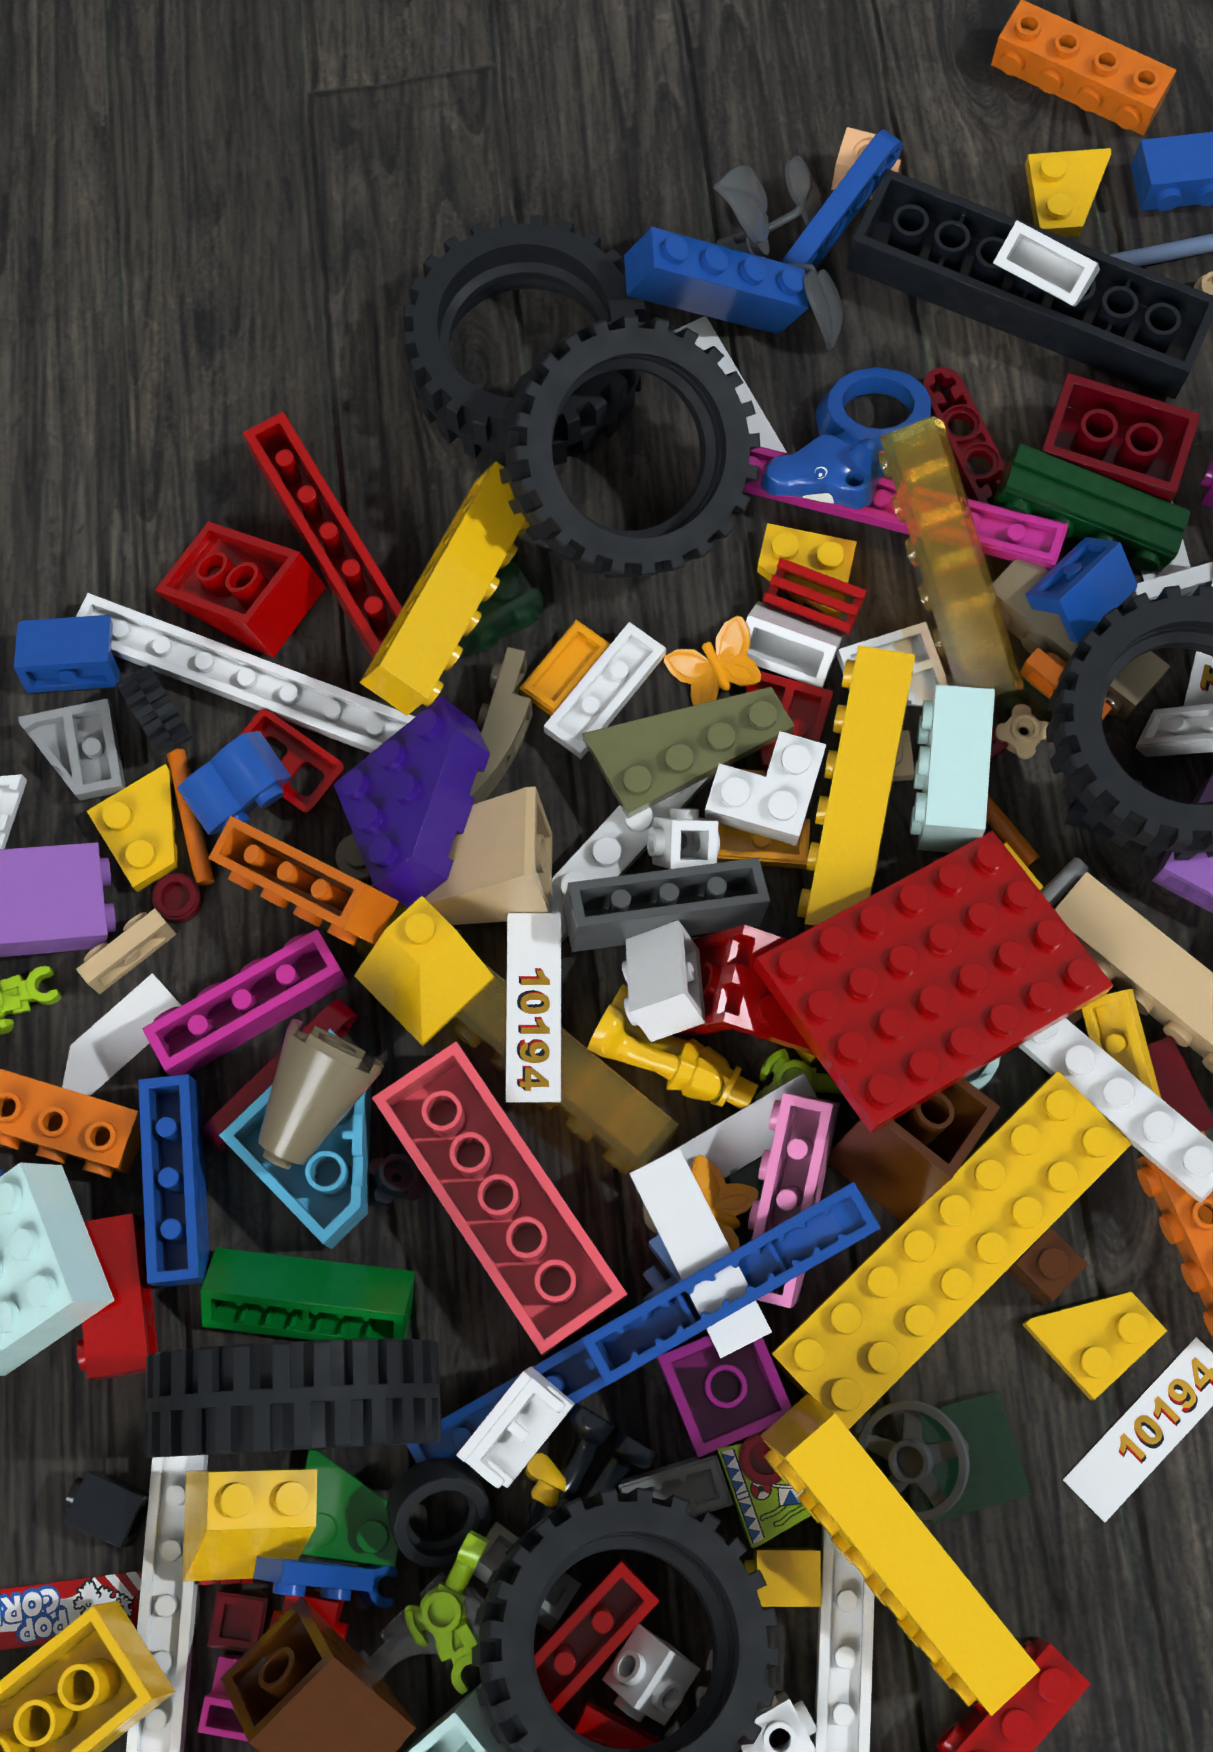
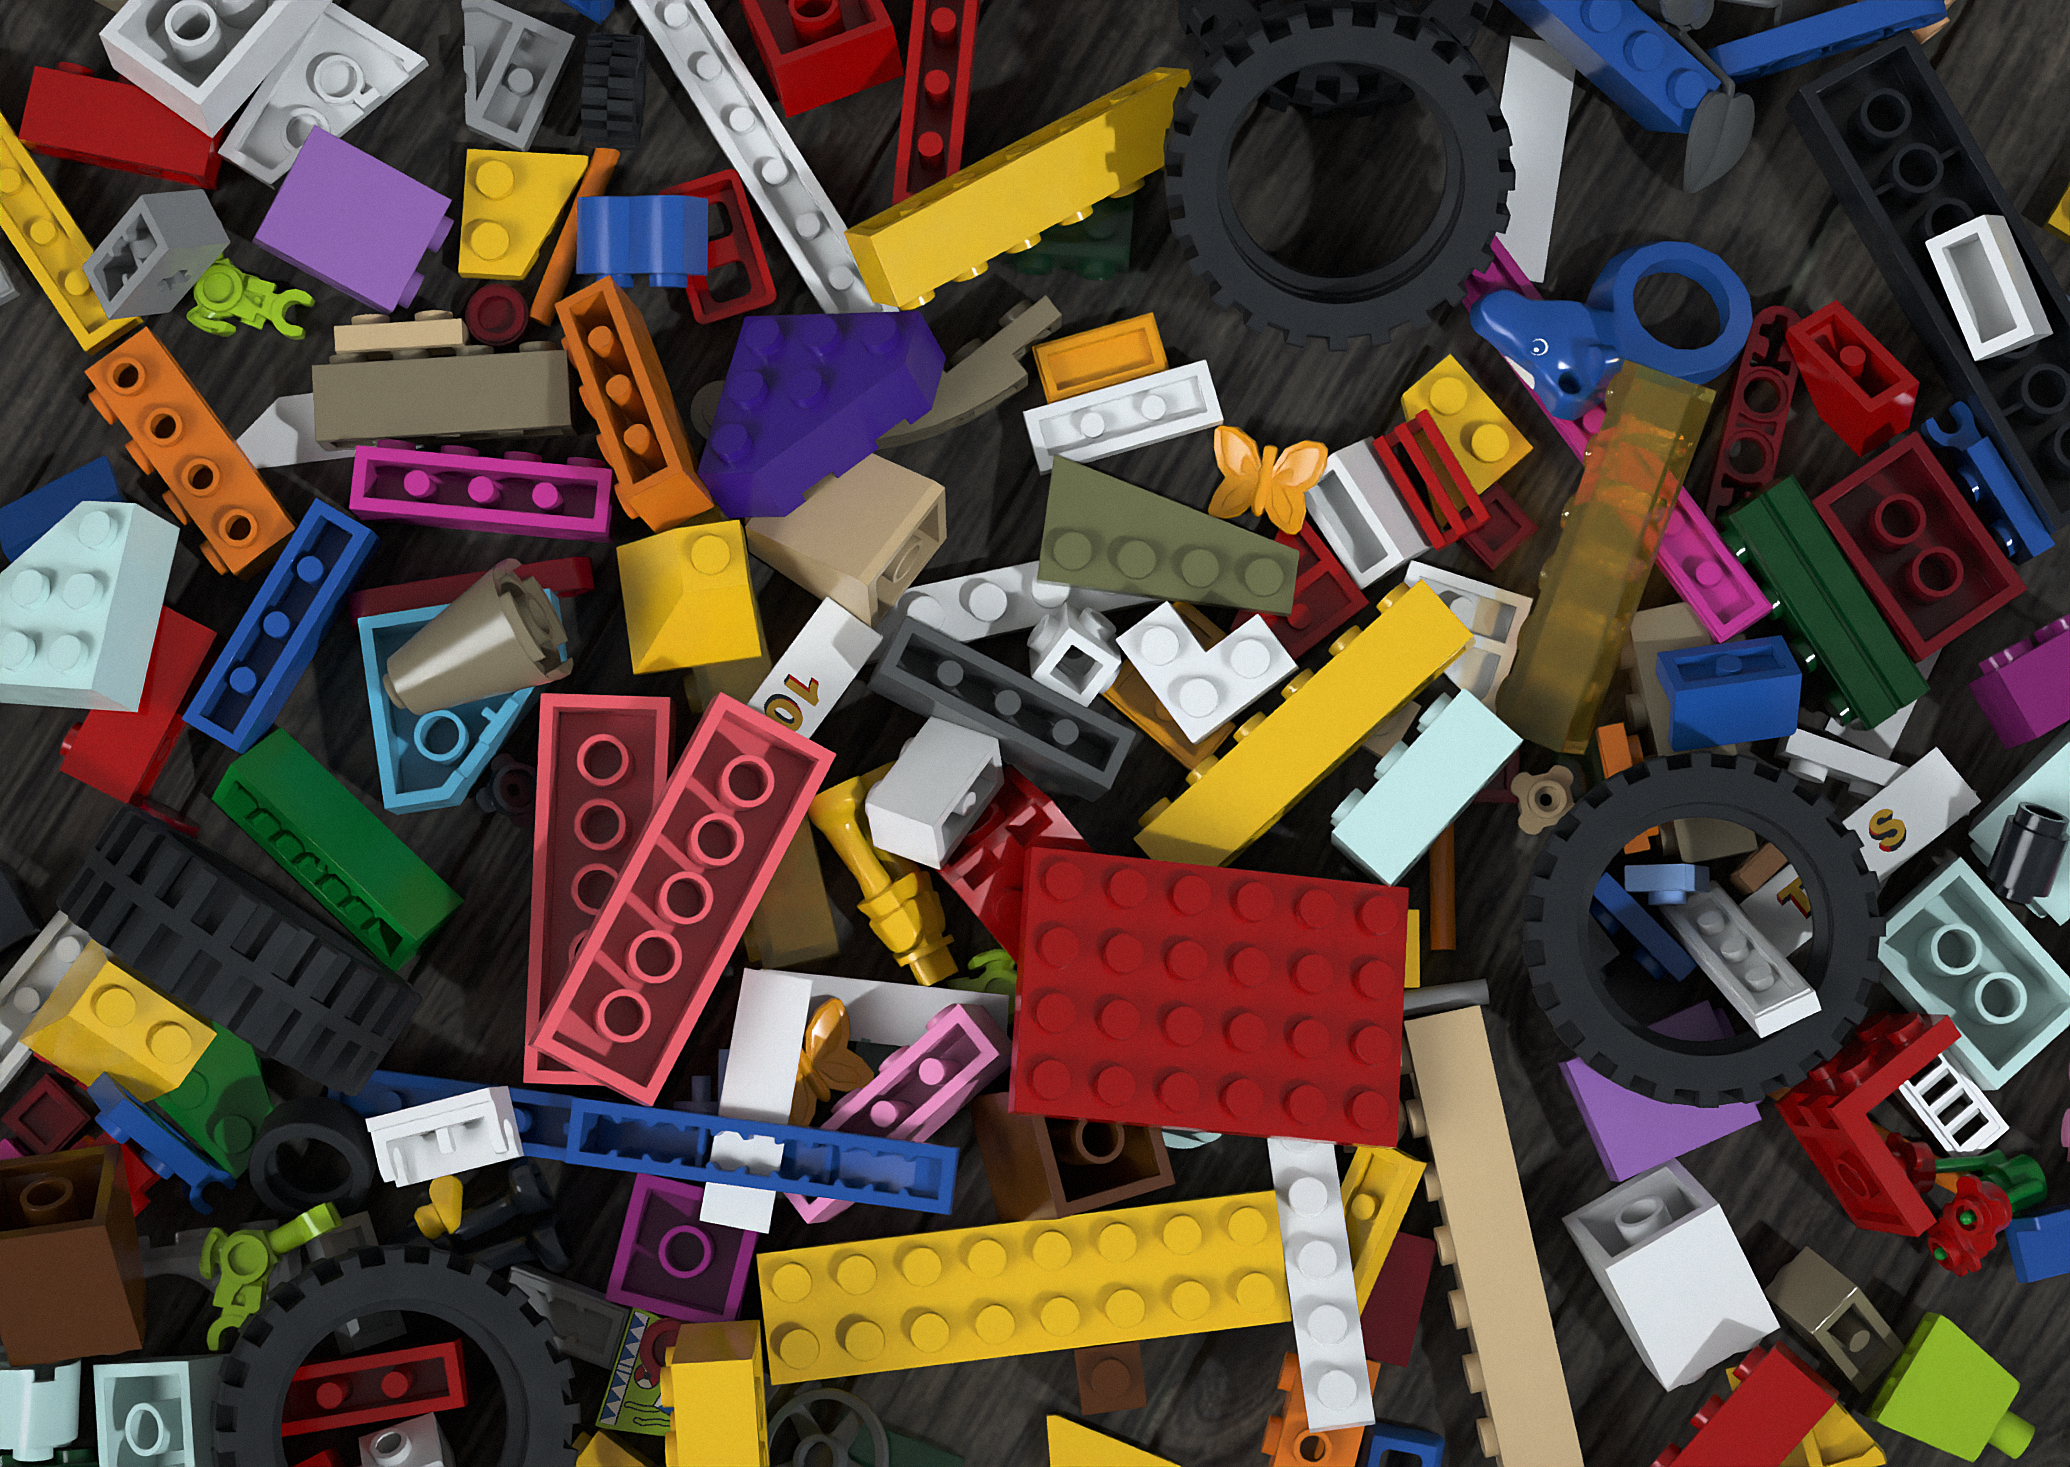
camera: 35 degrees right, 10 degrees up
none -> dark tan brick [312,341,578,451]
none -> coral brick [528,692,837,1106]
none -> dark red tile [1448,482,1539,573]
none -> blue plate [1589,872,1698,984]
none -> light blue plate [1625,864,1710,906]
none -> medium nougat tile [1728,840,1788,896]
none -> red slope [1785,299,1920,457]
none -> blue plate [1921,401,2056,566]

